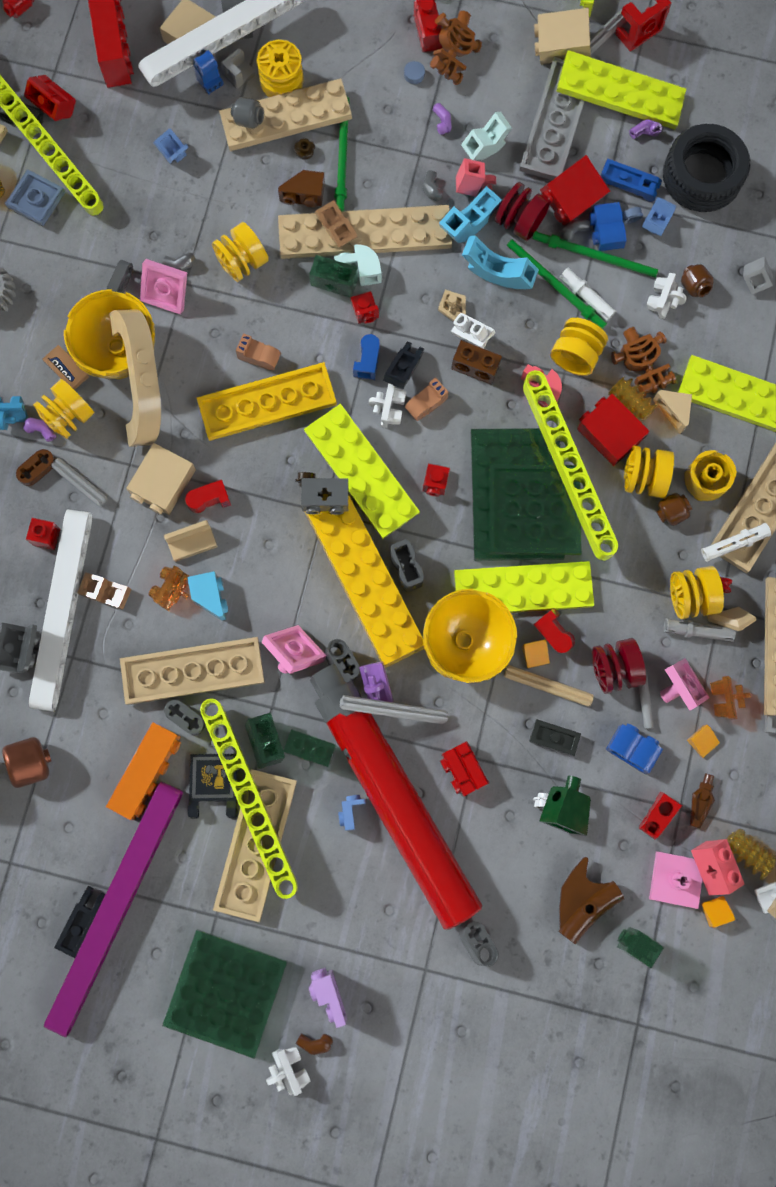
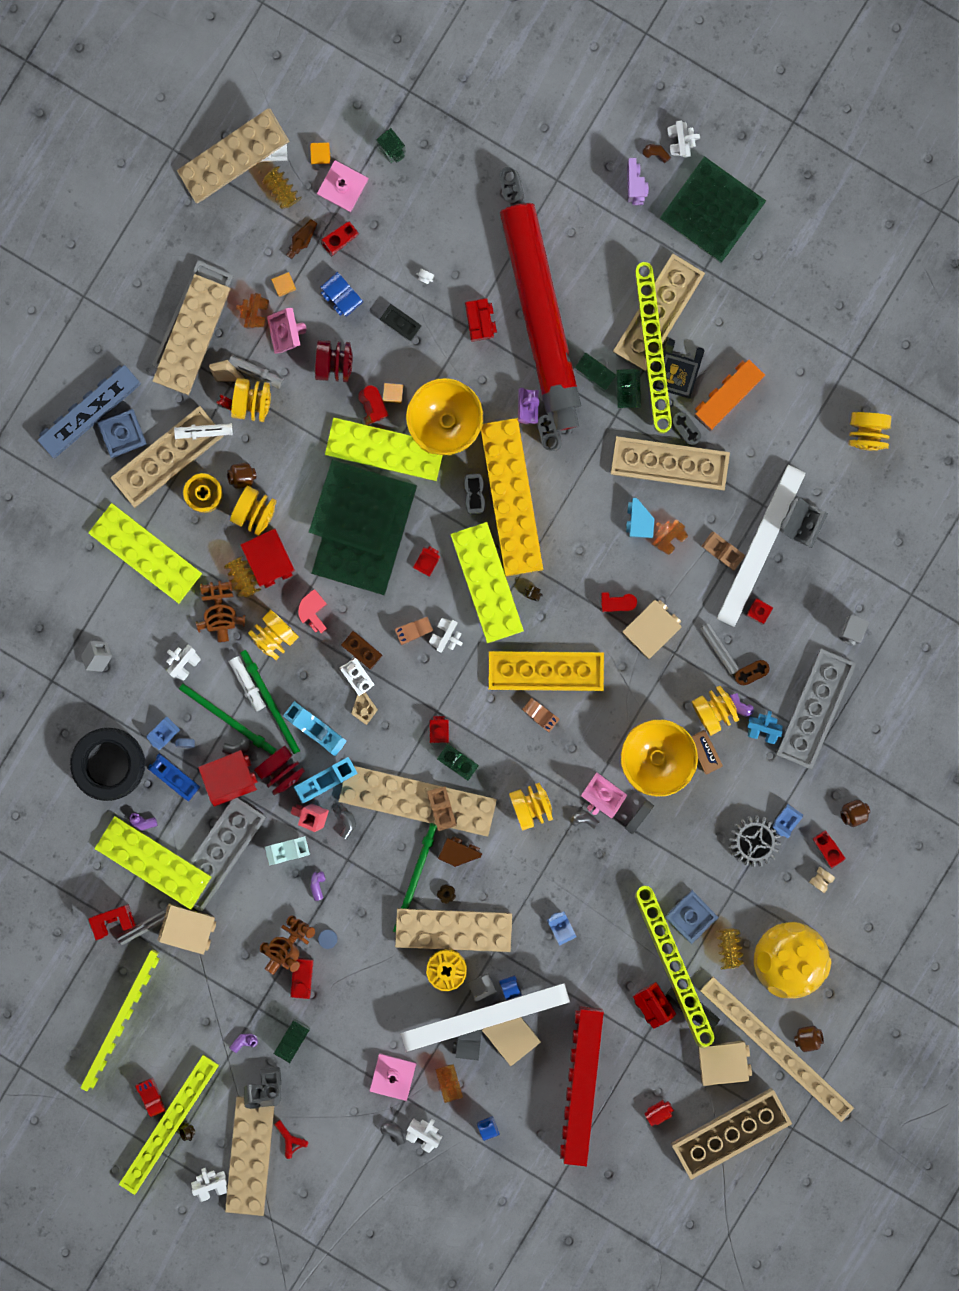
camera: 165 degrees left, 10 degrees up
copper head [2,737,52,788] -> none
magenta beam [44,782,183,1038] -> none
black hinge [54,886,106,958] -> none
tan arch [110,310,161,447] -> none
tan panel [164,520,218,562] -> none
dark grey head [231,97,264,129] -> none
bright pink tile [262,625,326,674] -> none
dark grey brick [301,478,349,515] -> none
light aqua brick [334,245,382,286] -> none
medium blue bracket [338,795,366,831] -> none
light grey axle [340,695,448,724] -> none
blue leg [353,334,380,380] -> none
black hinge [383,341,424,389] -> none
tan axle [504,666,594,706] -> none
neon yellow beam [523,370,618,561] -> none
dark green torso [539,776,591,836] -> none
reddish brown pin [558,857,624,945] -> none
blue brick [589,202,627,251] -> none
light grey piece [639,668,654,729] -> none
tan slope [653,390,692,434] -> none
reddish brown head [681,264,714,297] -> none
coral brick [691,839,745,895] -> none

